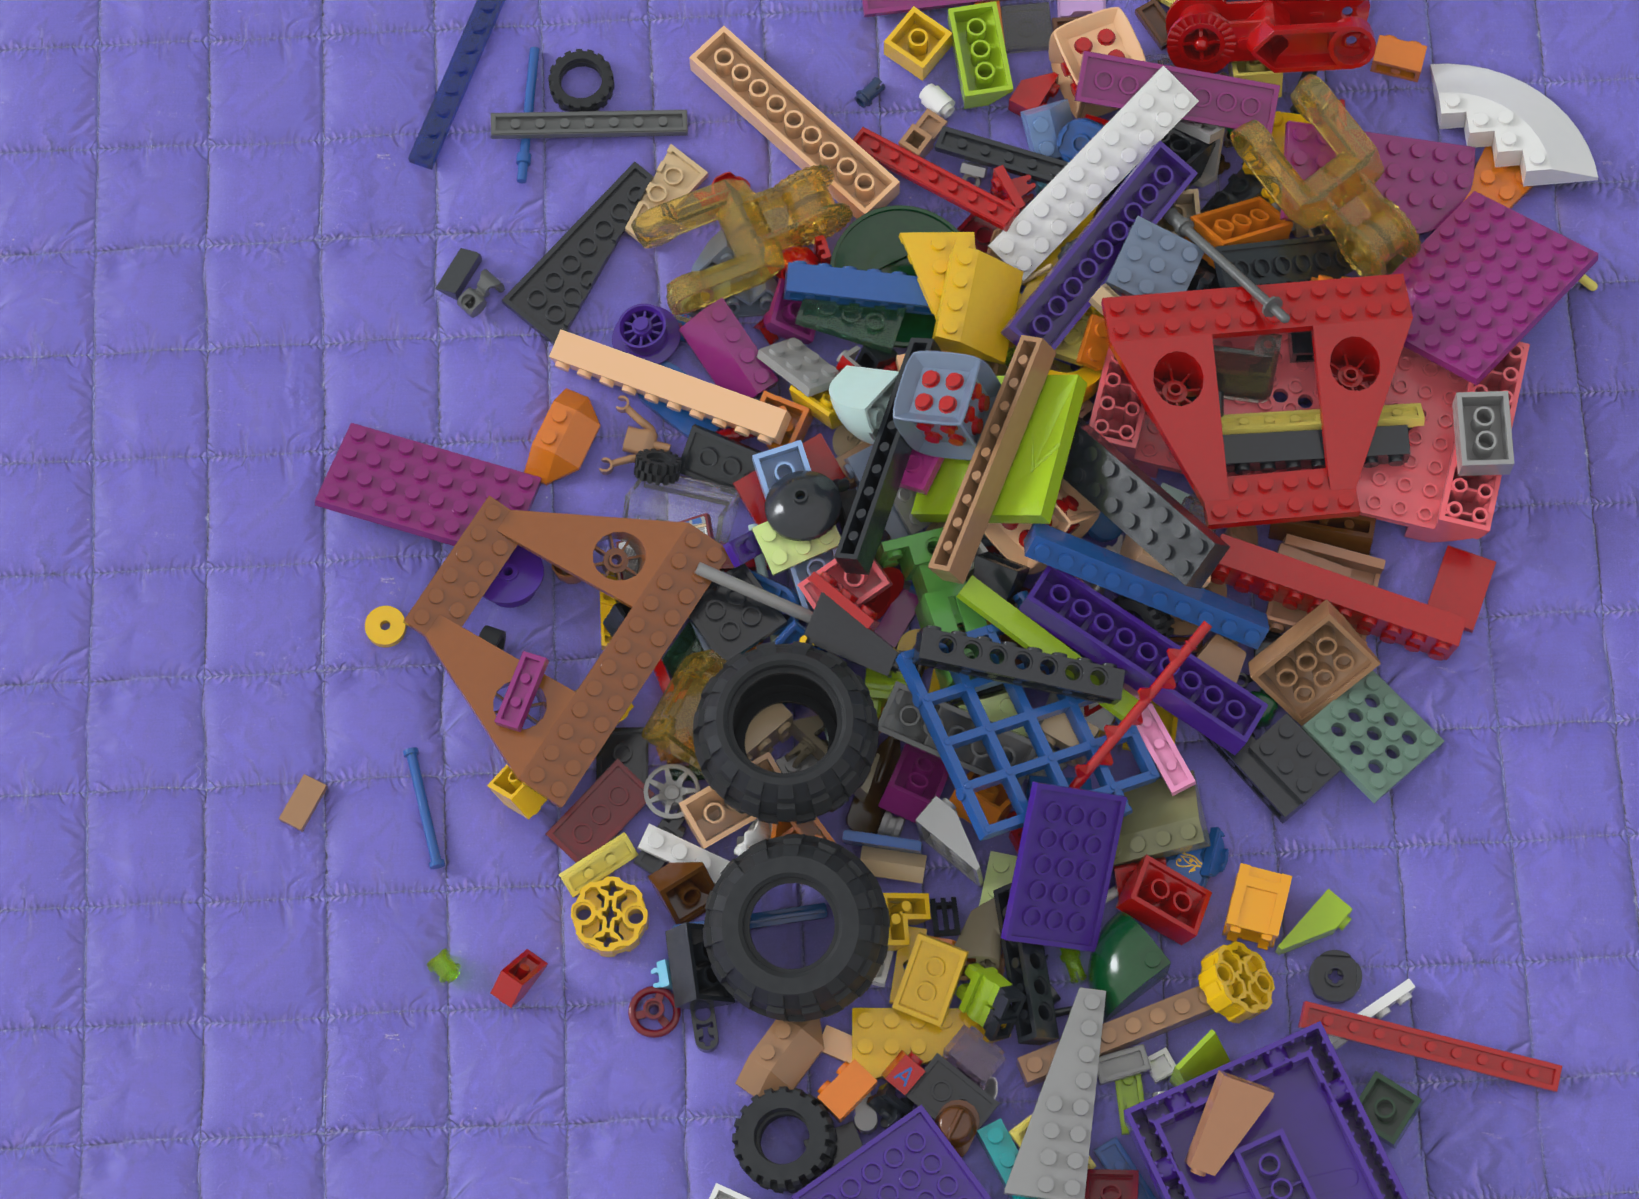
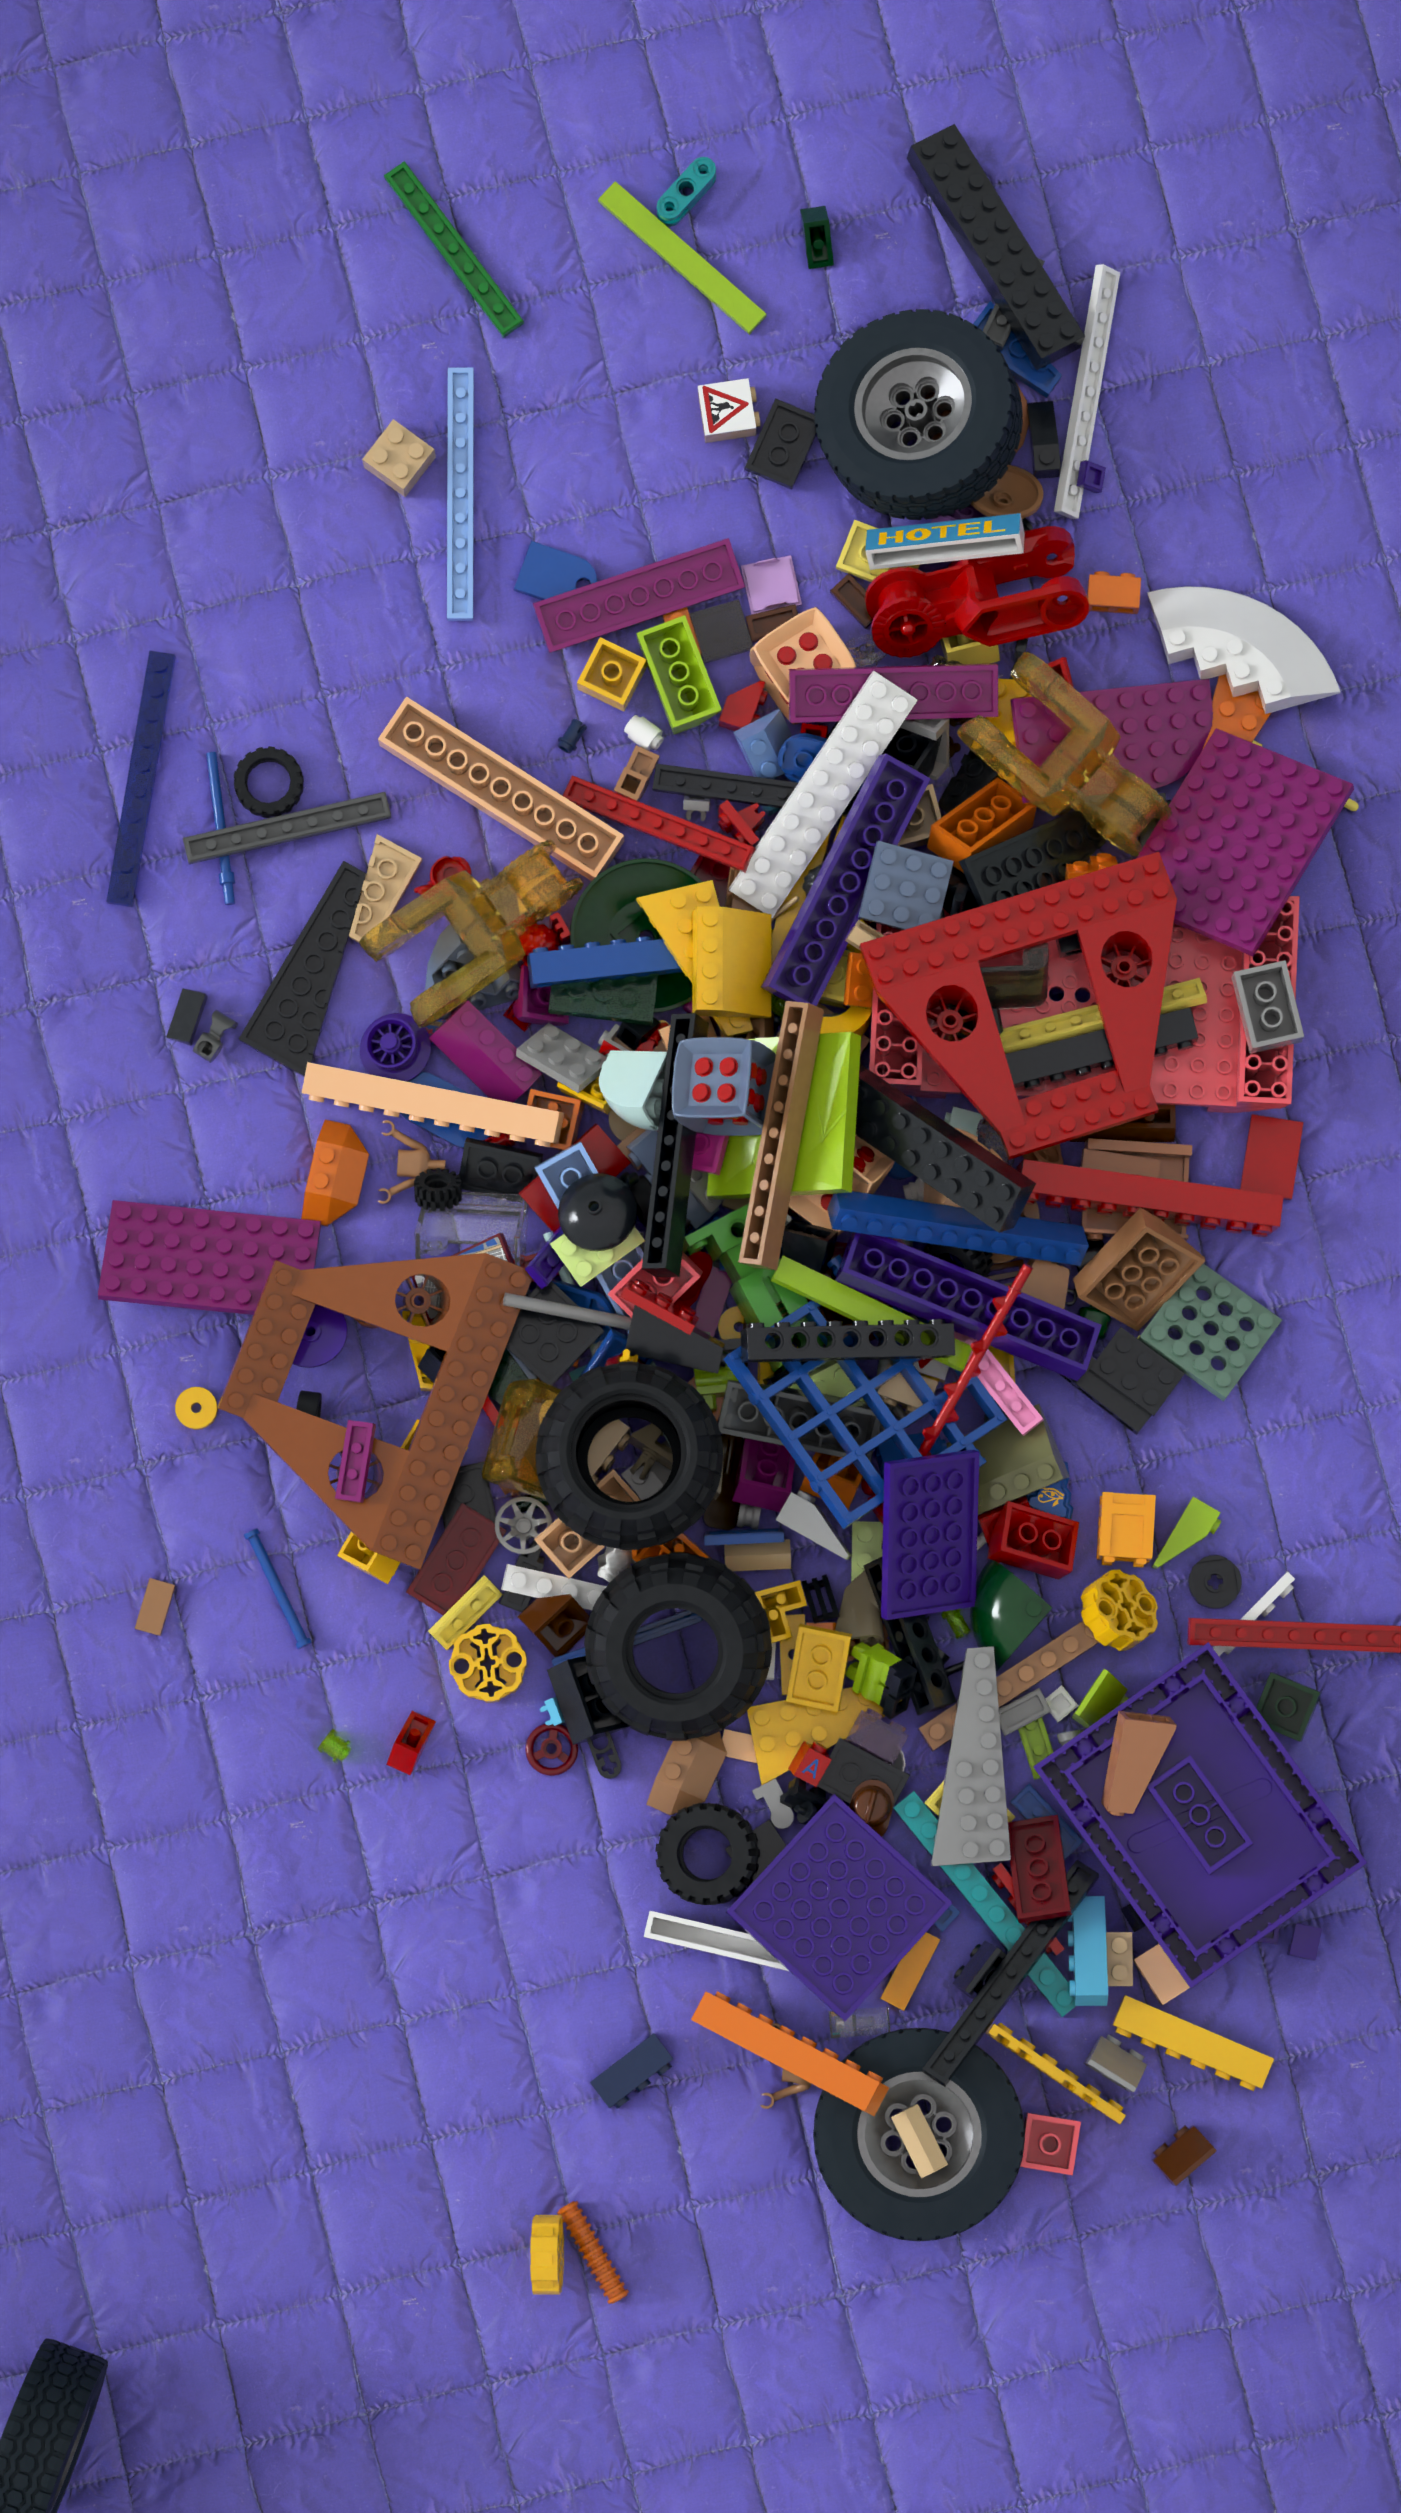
camera: 10 degrees left, 10 degrees up
orange brick [817,1059,878,1123] -> none
dark grey bar [1164,208,1290,323] -> none
blue tile [1200,827,1229,877] -> none

